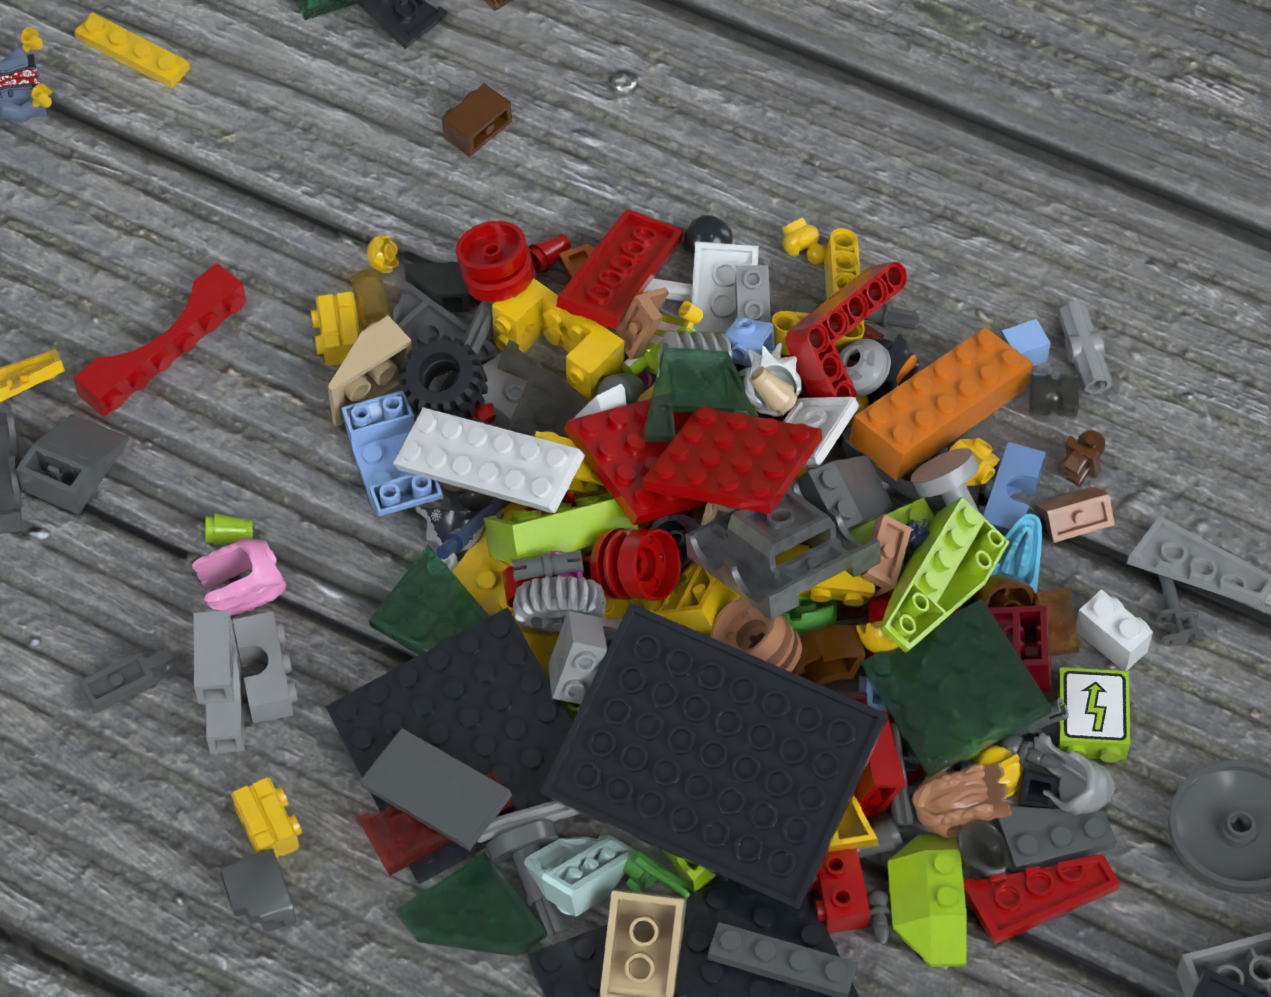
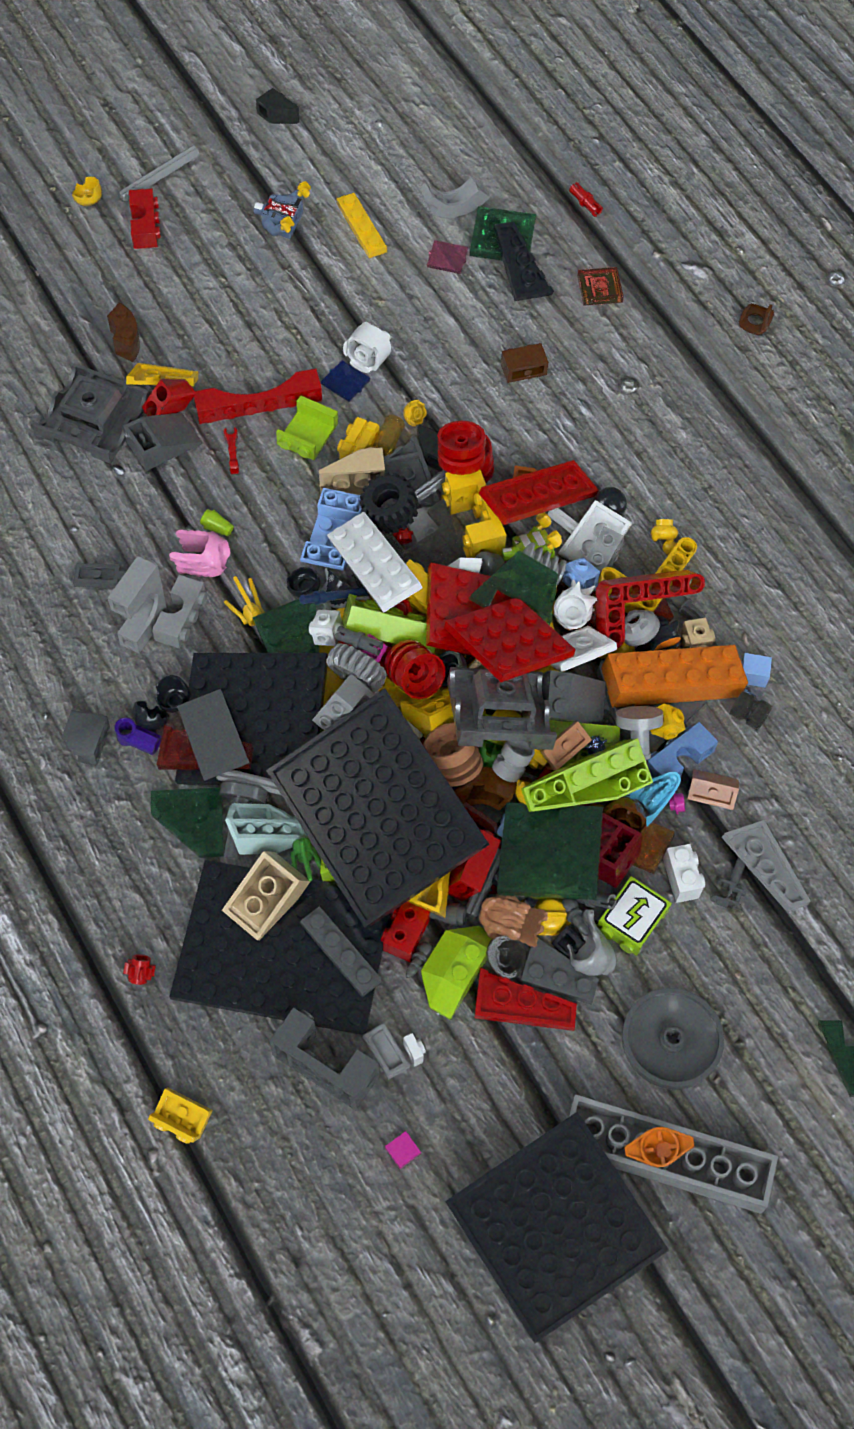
camera: 30 degrees right, 5 degrees up
yellow brick [231,777,302,858] -> none
red cone [529,233,571,273] -> none
nougat panel [615,287,669,360] -> none
tan cone [749,366,797,414] -> none
light grey piece [1058,301,1112,395] -> none
reddish brown hips [1061,430,1105,487] -> none
none -> dark purple piece [115,718,162,756]
none -> black hair [133,701,169,730]
none -> red piece [142,379,195,416]
none -> black hair [155,675,190,713]
none -> red piece [223,427,239,474]
none -> yellow plant [224,576,265,626]
none -> lime panel [276,395,338,461]
none -> black hair [287,567,320,599]
none -> white brick [309,609,344,646]
none -> clear blue piece [321,360,370,402]
none -> white brick [343,322,391,373]
none -> clear pink piece [427,240,468,274]
none -> light grey wheel [492,741,535,782]
none -> dark pink plate [669,792,686,815]
none -> tan brick [681,617,715,648]

